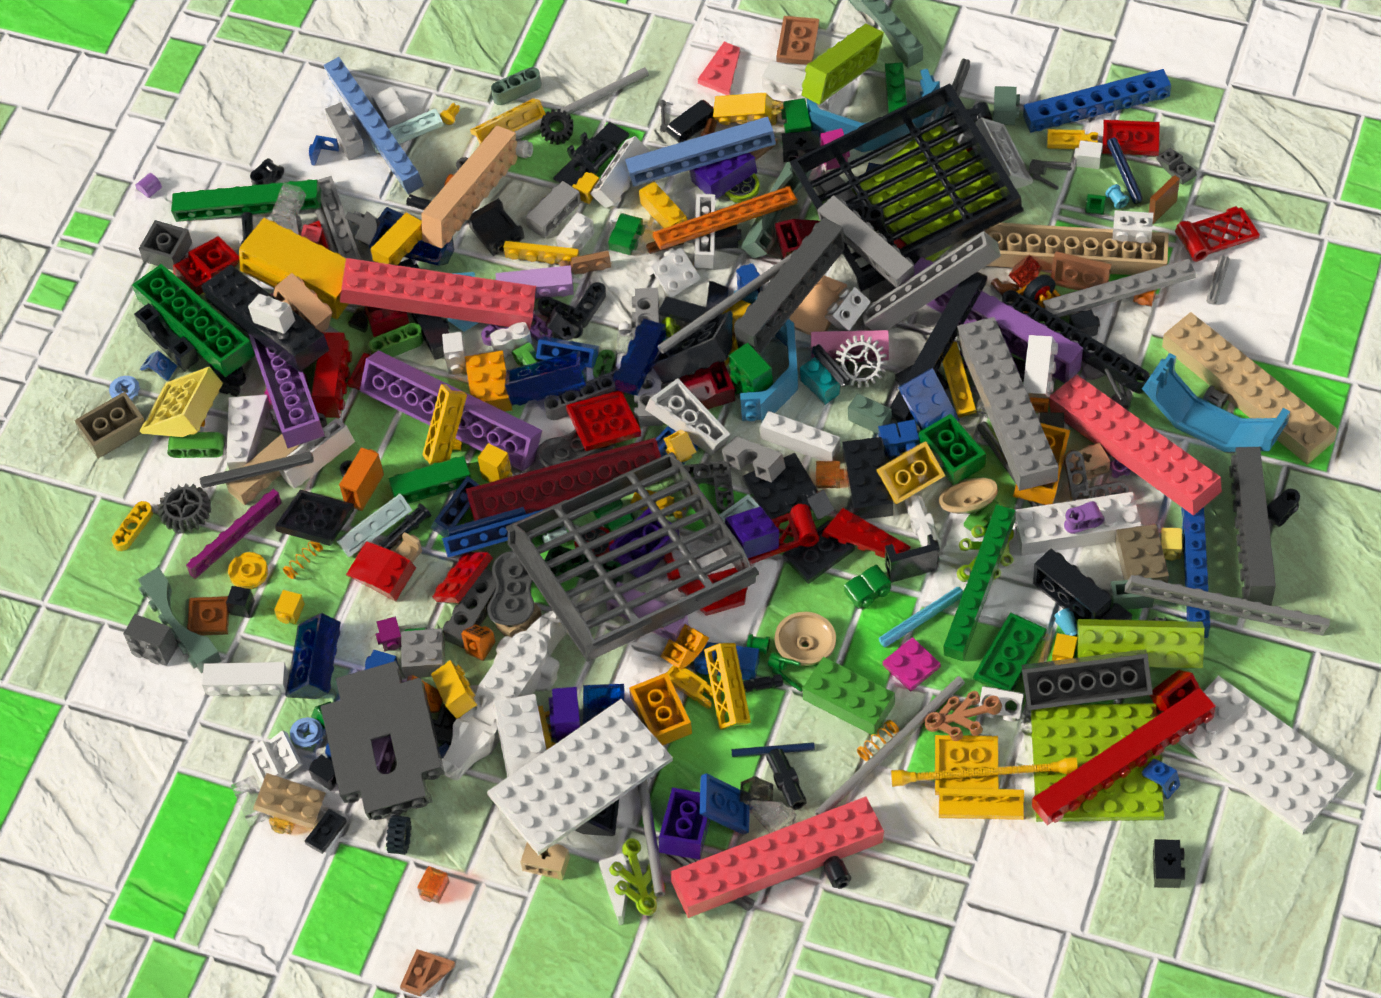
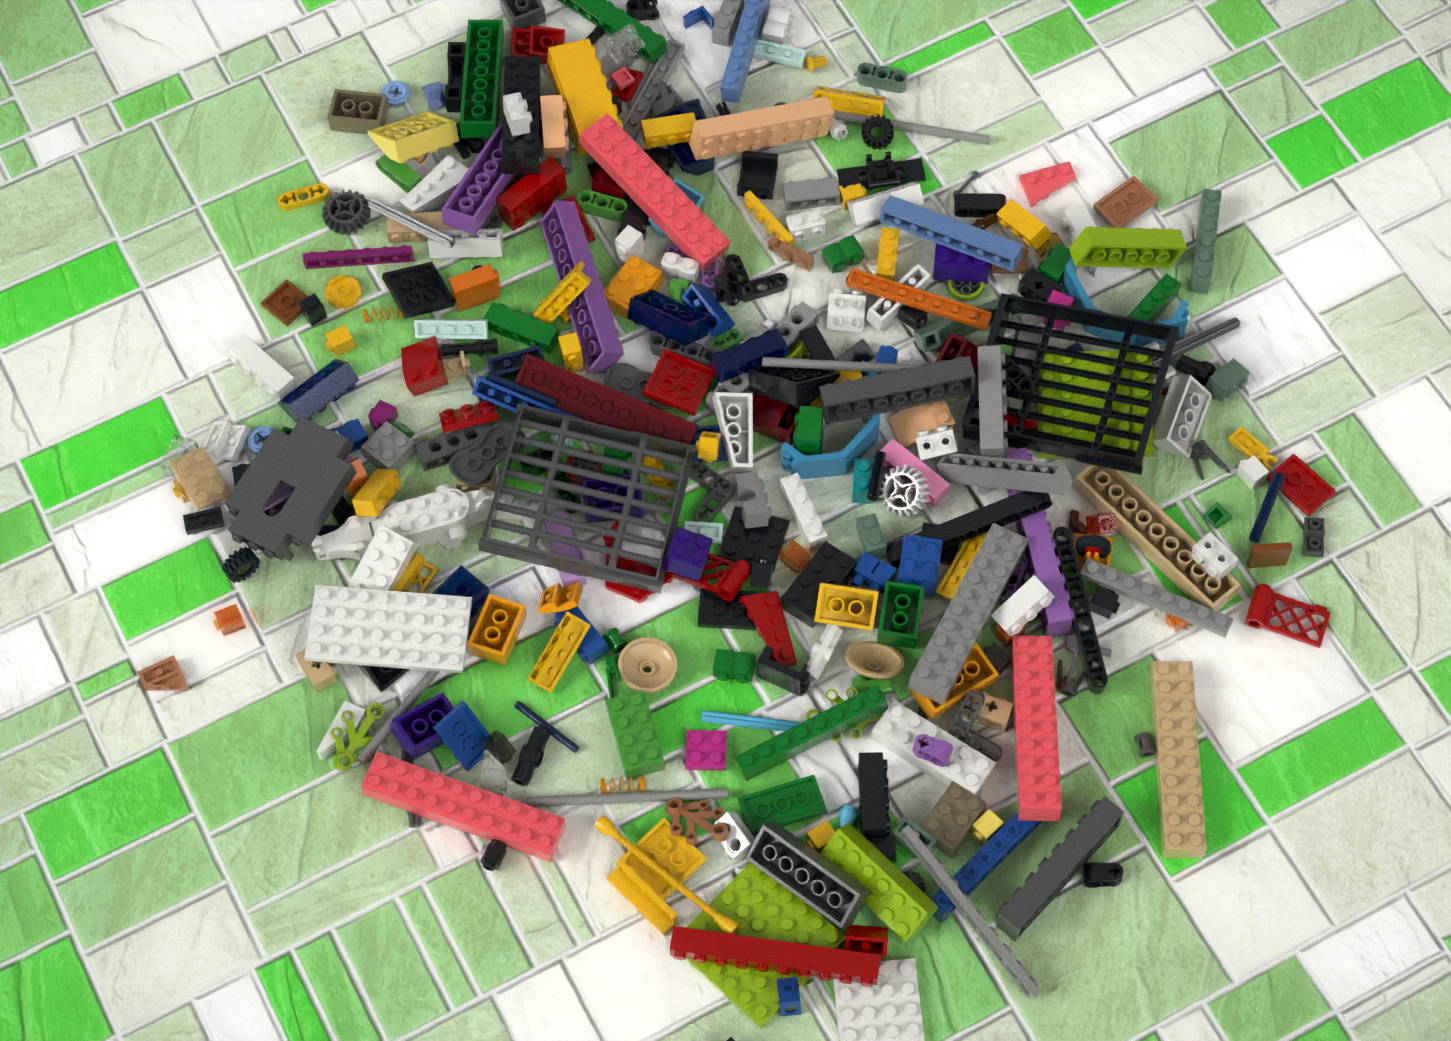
camera: 40 degrees right, 5 degrees up
dark grey brick [123,614,178,666] -> none
sand green arch [138,567,222,673] -> none
orange slope [461,624,495,661] -> none
lavender brick [495,265,574,299] -> none
dark purple brick [548,687,580,743] -> none
yellow hinge [667,665,713,709] -> none
black axle [743,674,783,693] -> none
blue brick [1023,69,1171,133] -> none
nougat plate [1051,251,1112,291] -> none
medium azure bush [1105,184,1130,209] -> none
medium lavender plate [1110,459,1131,478] -> none
dark azure panel [1142,353,1290,452] -> none
light grey axle [1206,255,1230,305] -> none

